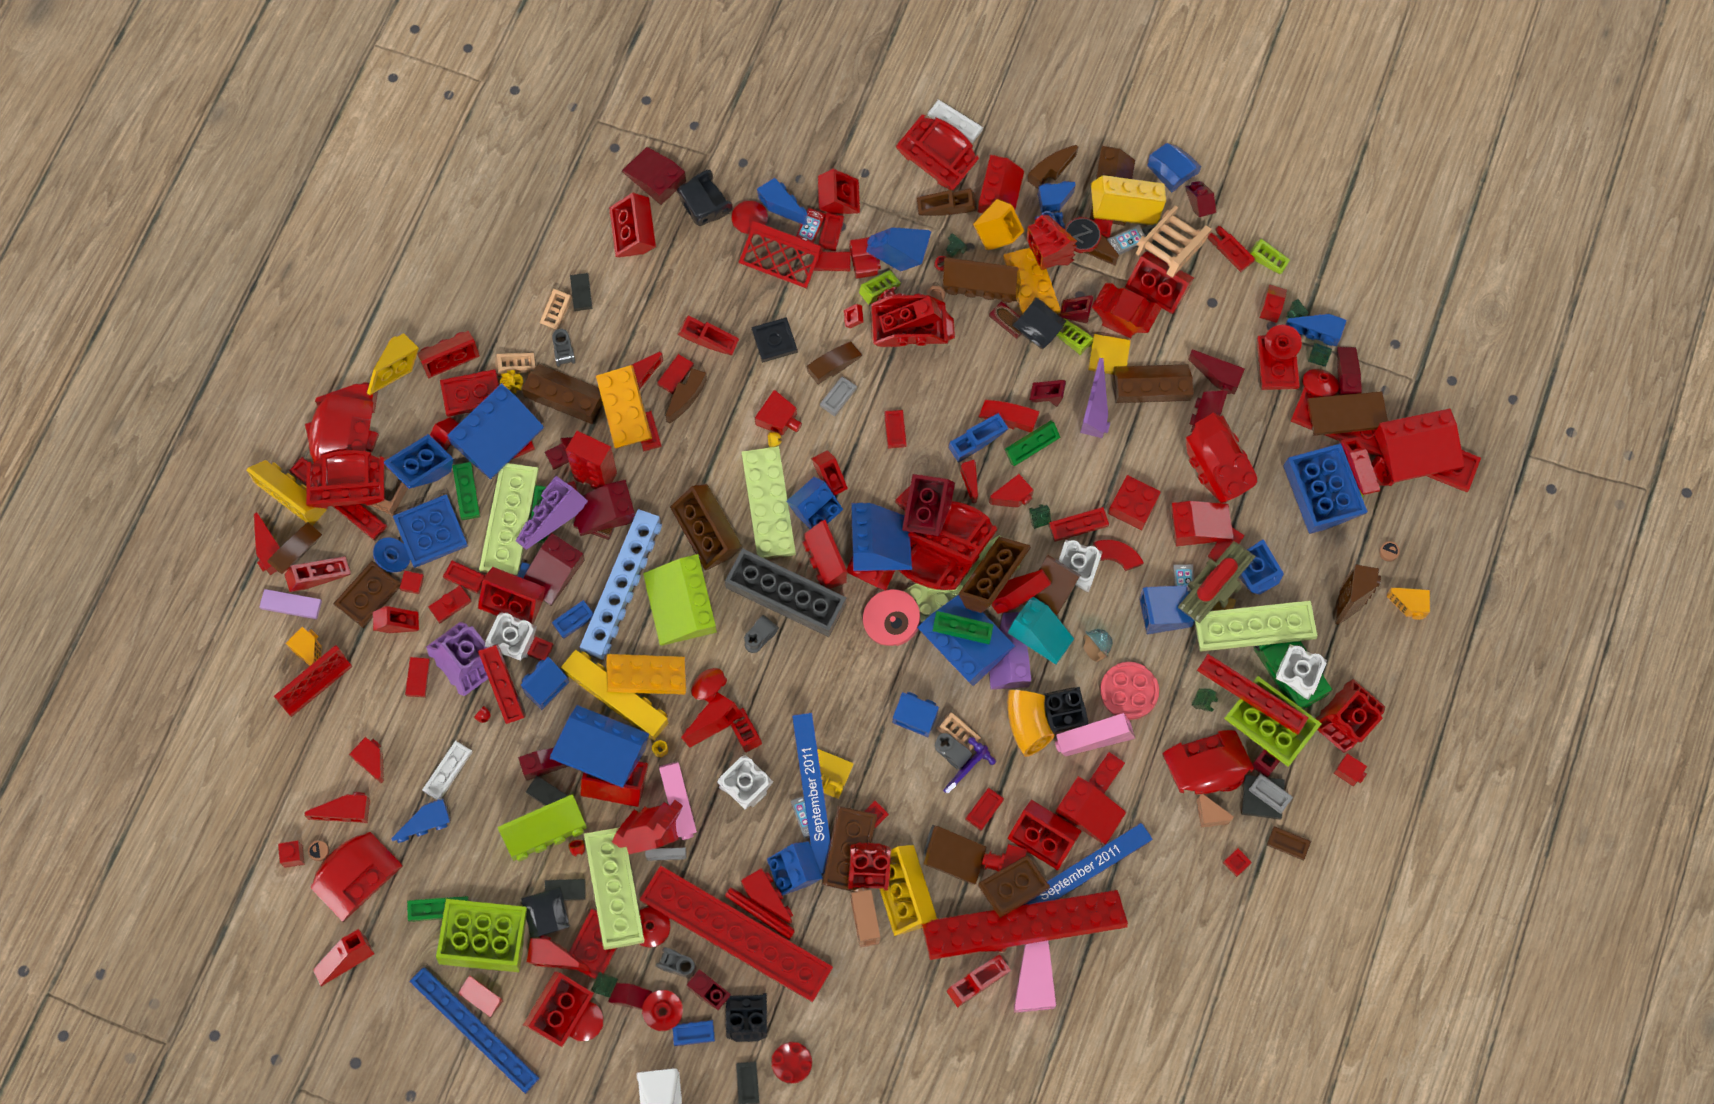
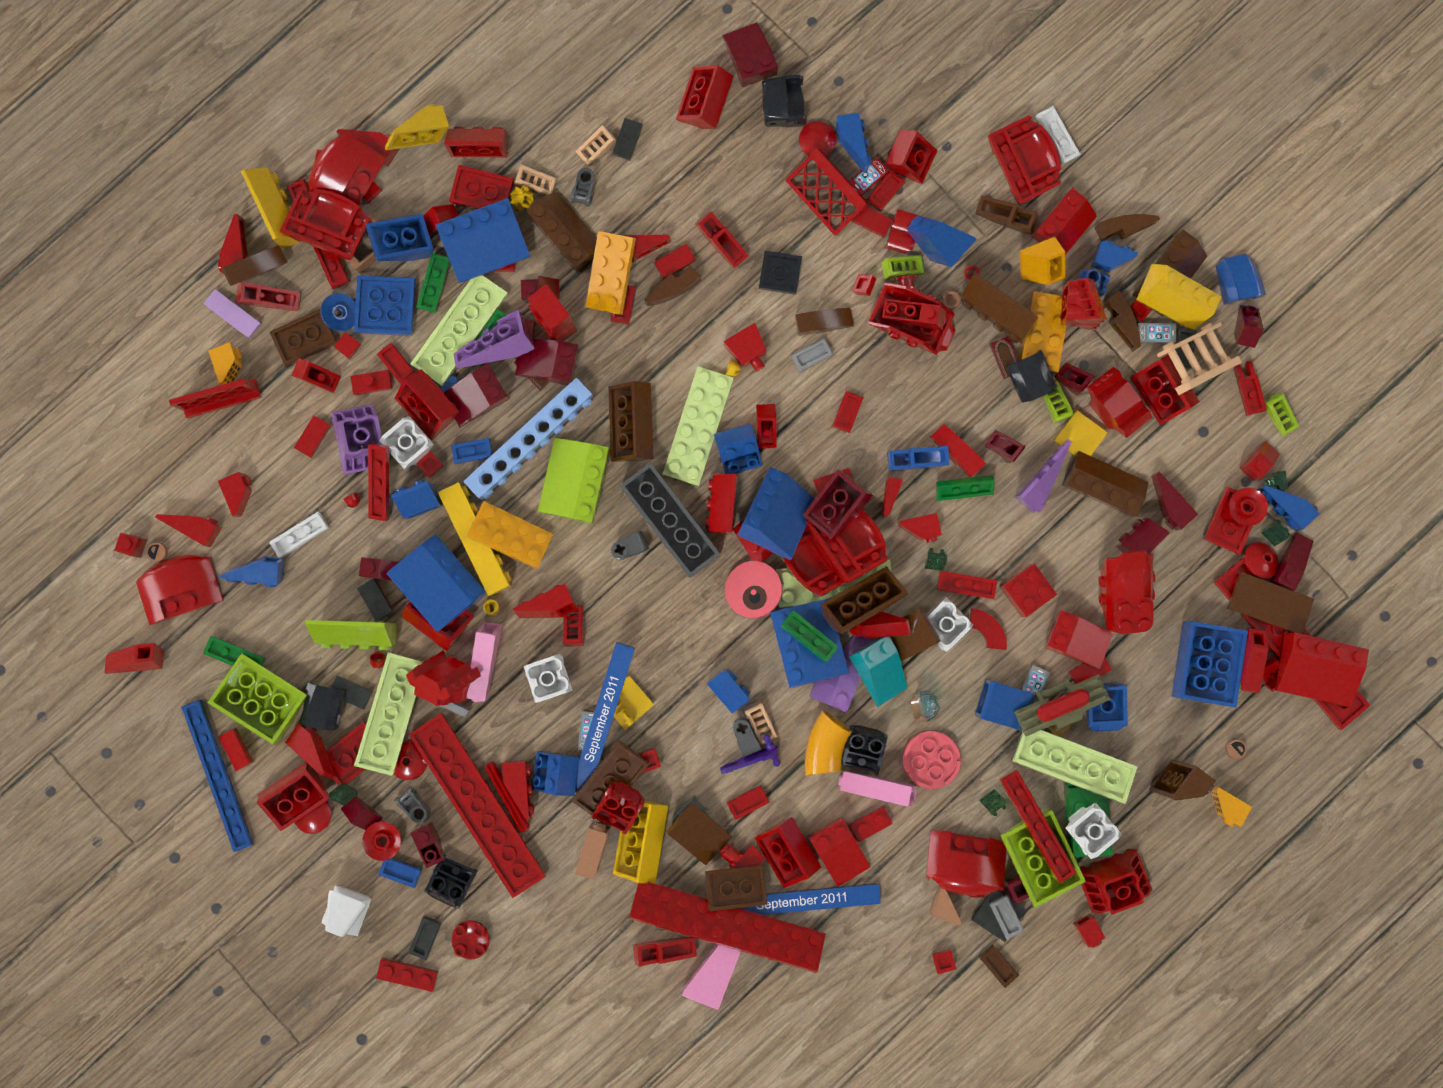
camera: 25 degrees right, 15 degrees up
red dish [691,668,727,702] -> none
clear green tile [946,233,968,257] -> none
black tile [1065,217,1101,253] -> none

